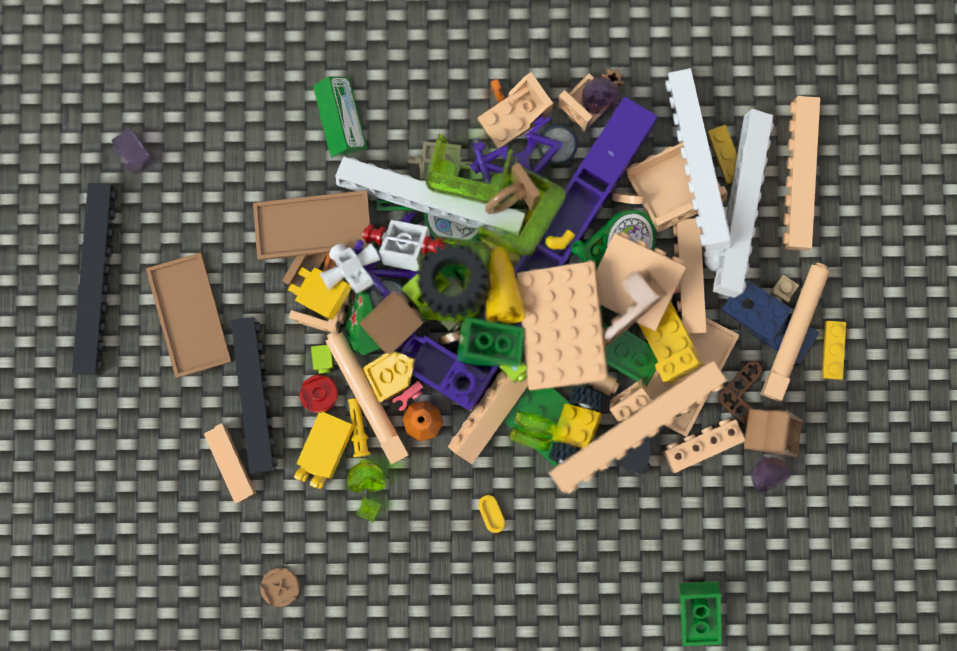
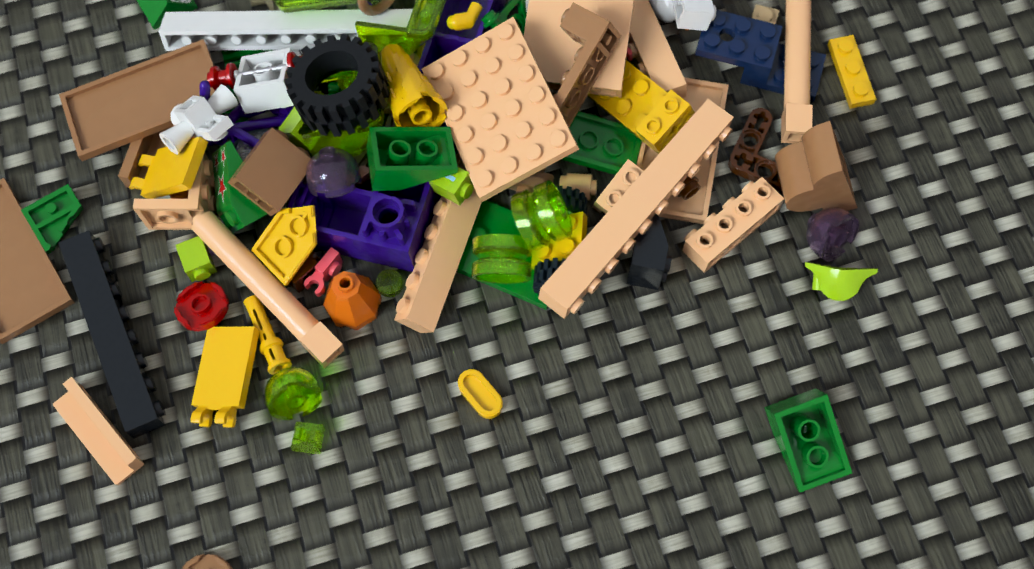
camera: 20 degrees left, 15 degrees down
none -> green wing [21,184,83,254]
none -> clear purple cylinder [306,146,362,198]
none -> clear neon green tile [376,269,403,297]
none -> clear neon green wheel [511,180,572,251]
none -> lime hat [805,262,878,301]

